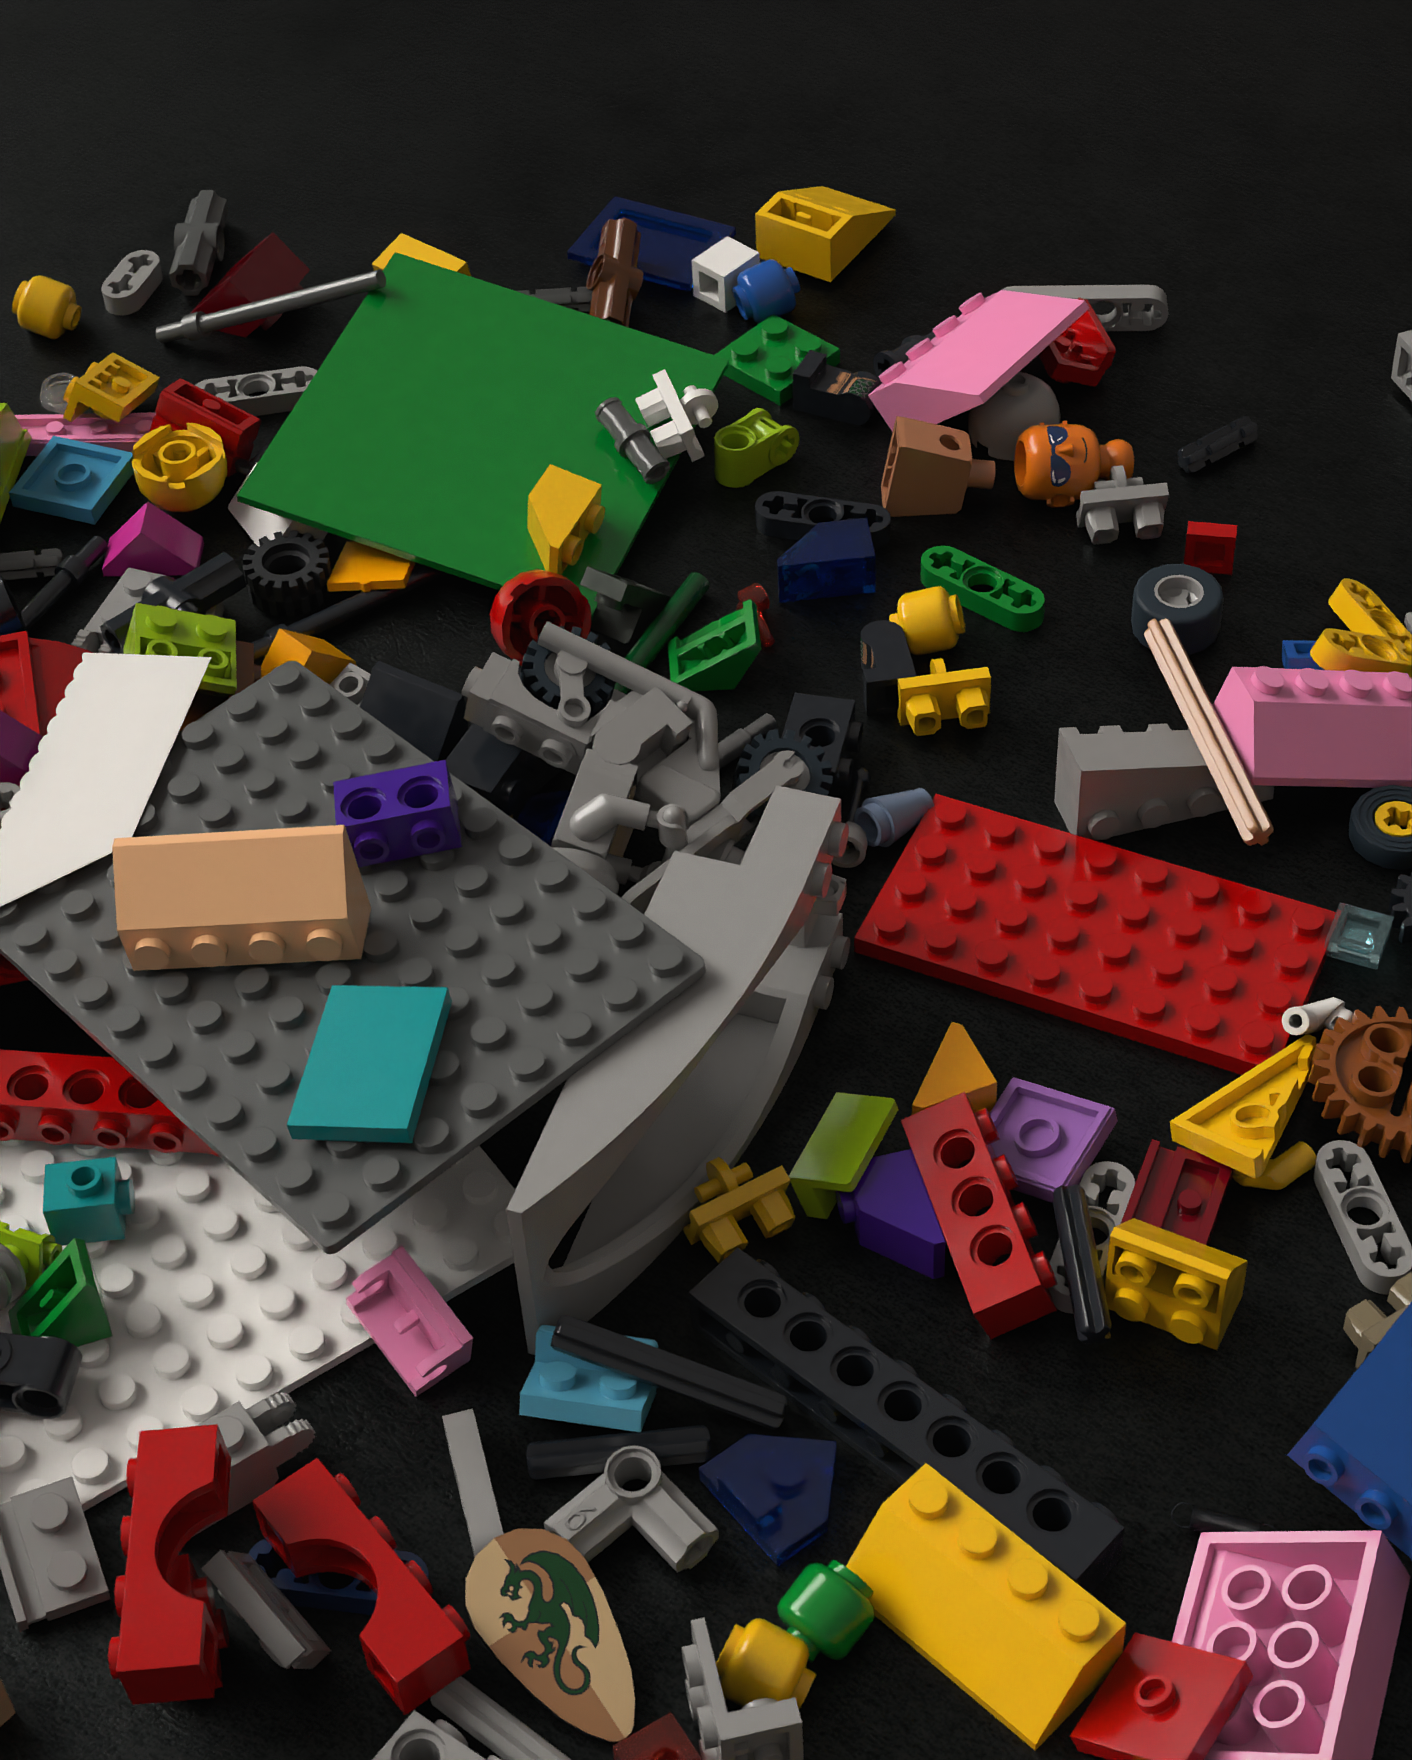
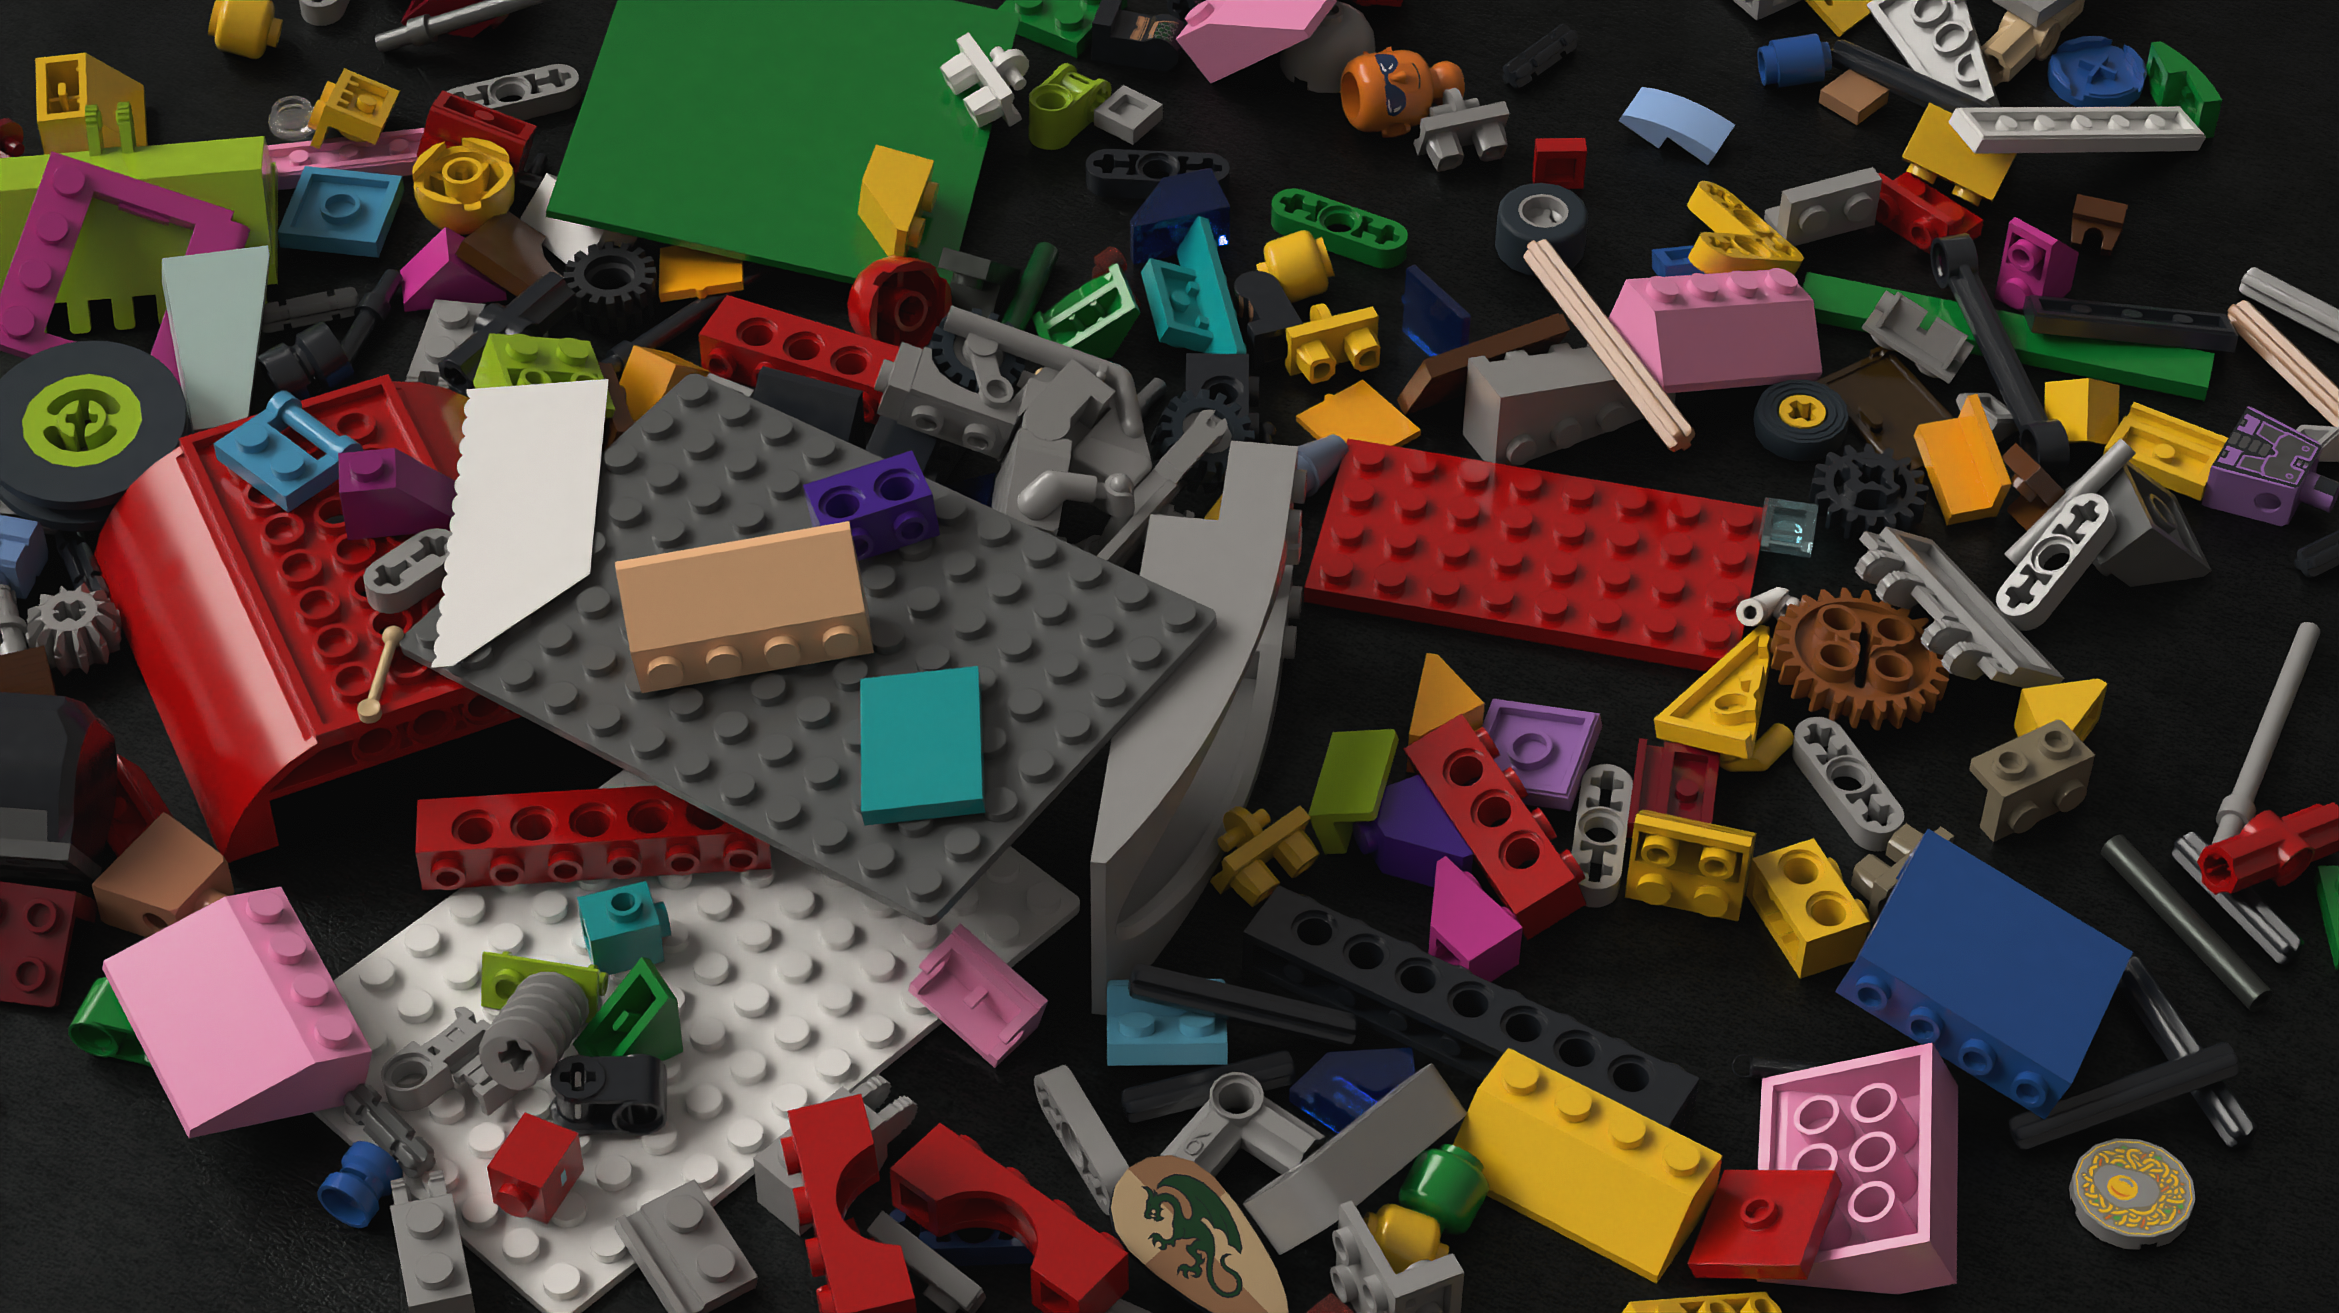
camera: 15 degrees left, 0 degrees up
dark grey pin [595,397,670,484] -> none
nougat torso [881,416,995,517] -> none
black axle [1052,1184,1112,1345] -> none
none -> reddish brown tile [455,211,564,297]
none -> red brick [699,295,900,425]
none -> light grey plate [1094,85,1163,145]
none -> teal bracket [1141,216,1247,354]
none -> light grey beam [1243,1063,1467,1255]
none -> light orange piece [1296,380,1421,447]
none -> reddish brown tile [1397,313,1570,416]
none -> clear blue piece [1401,264,1471,357]
none -> dark pink slope [1428,856,1523,982]
none -> light blue slope [1619,87,1735,165]
none -> yellow brick [1746,838,1871,979]

